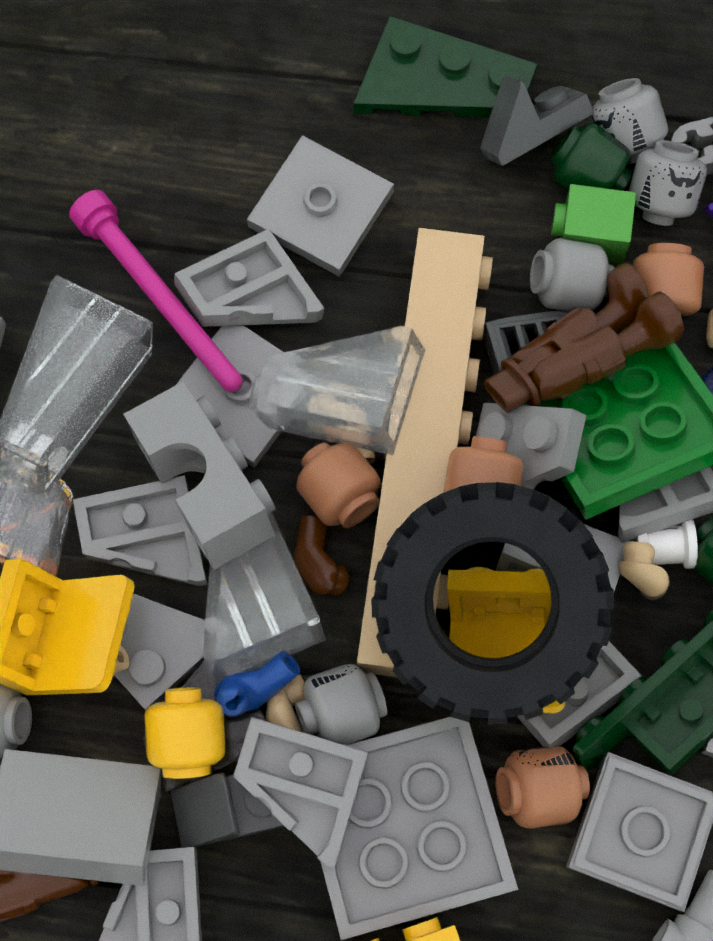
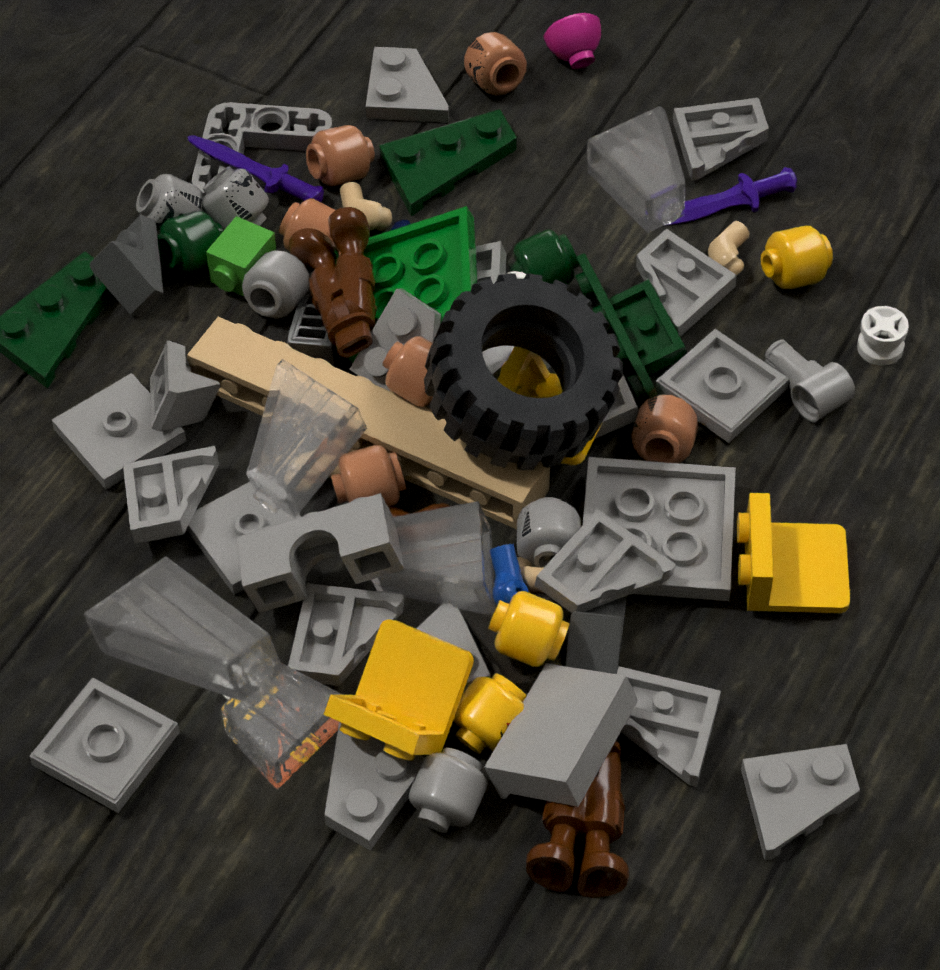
camera: 70 degrees left, 20 degrees down
dark pink piece [69,190,243,392] -> none
none -> light grey slope [150,340,220,432]
none -> yellow head [453,673,527,755]

